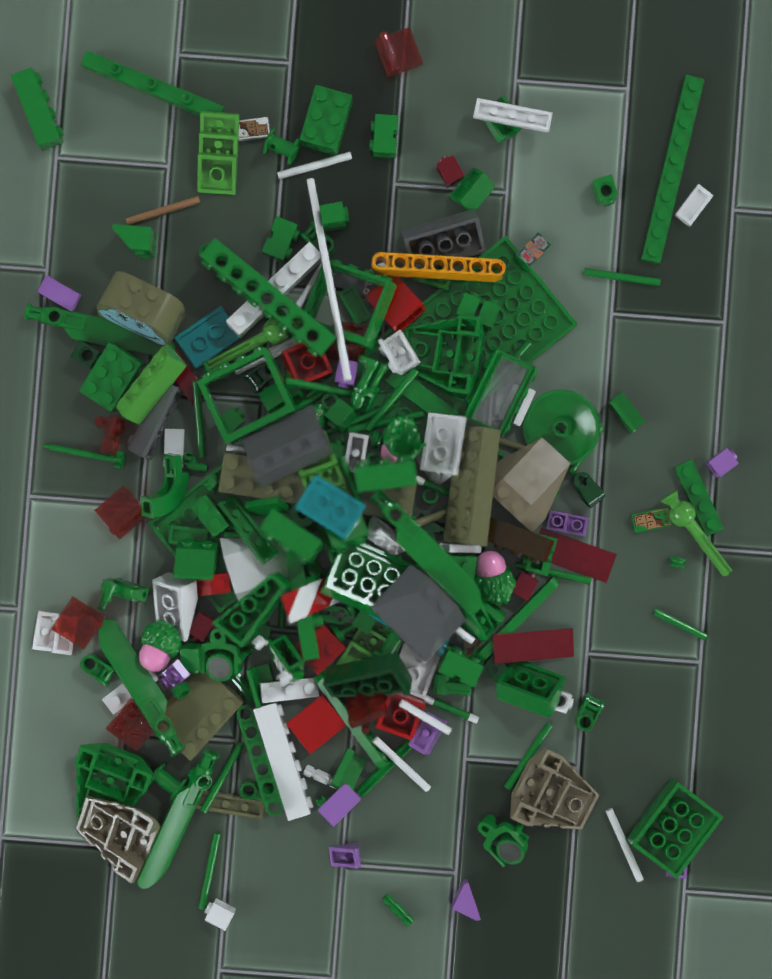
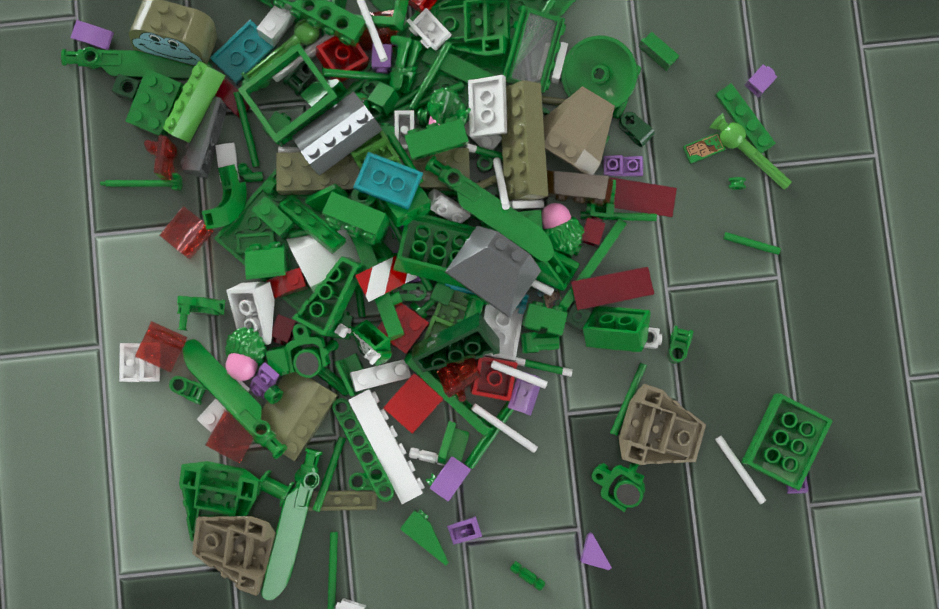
camera: 10 degrees left, 5 degrees down
none -> green slope [400,509,449,566]
none -> white bar [493,158,510,210]

